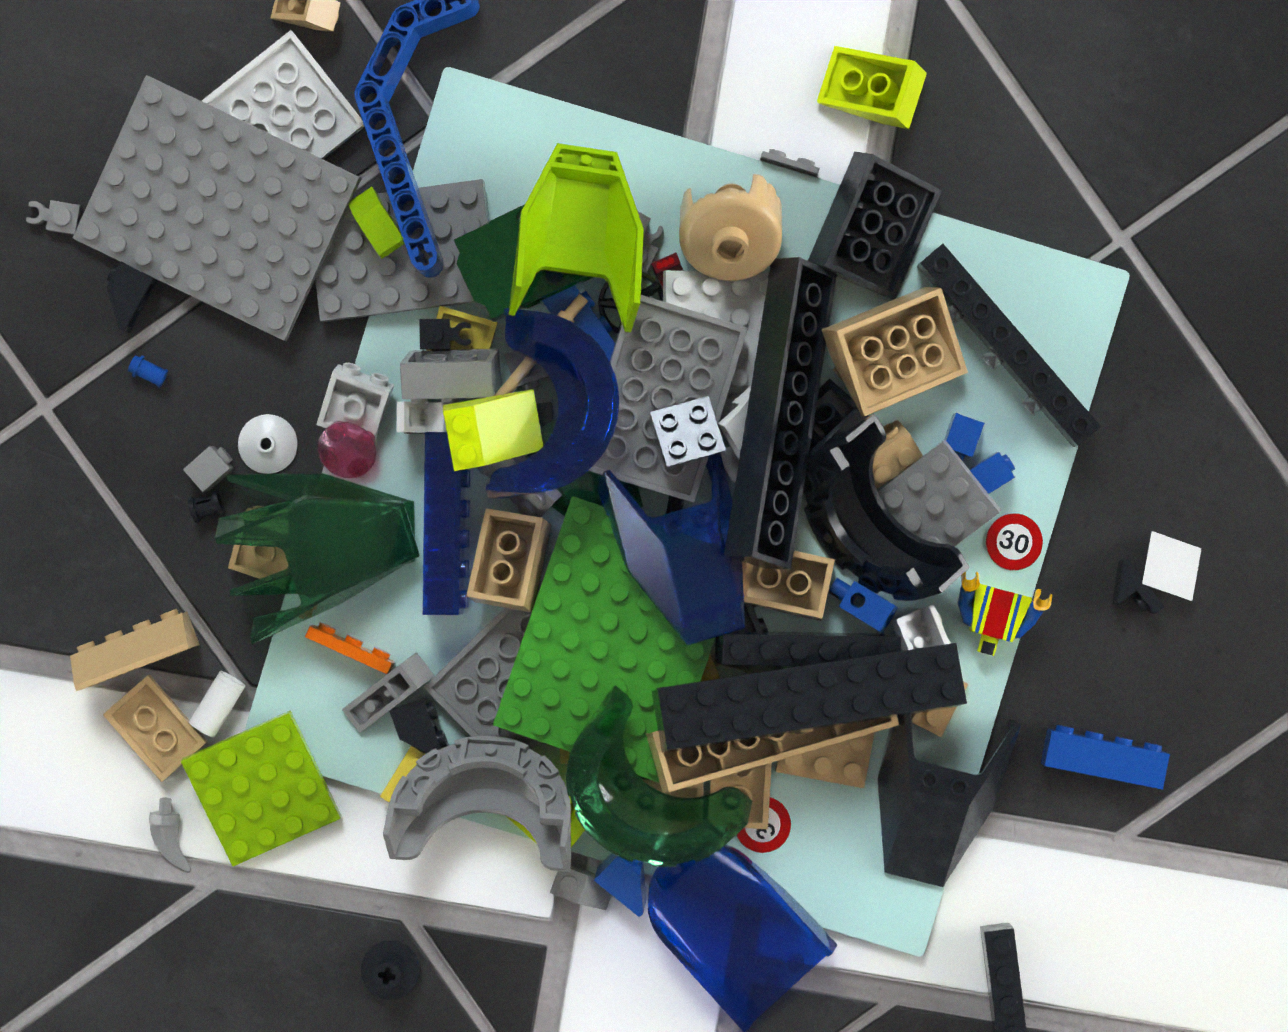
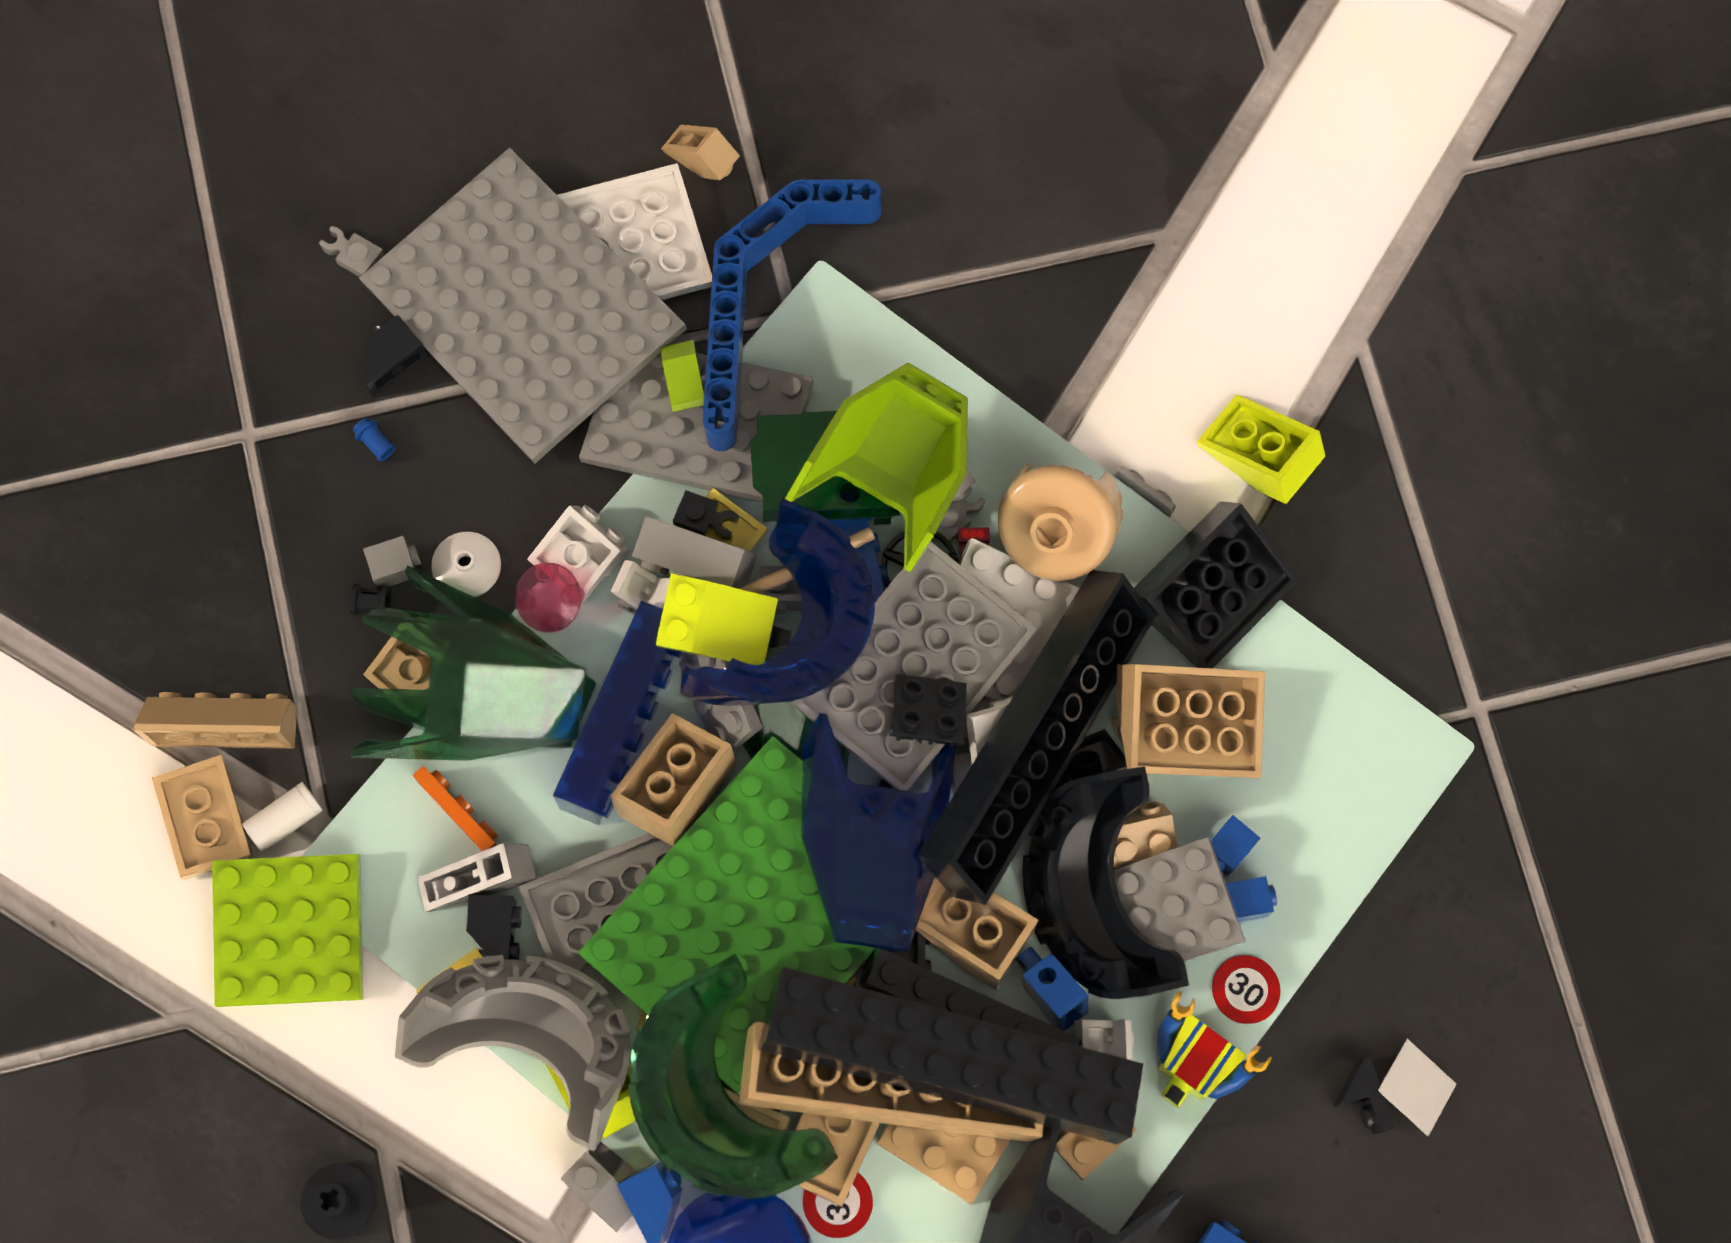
camera: 20 degrees right, 15 degrees down
light grey bar [149,797,191,872] -> none
black piece [917,243,1101,447] -> none

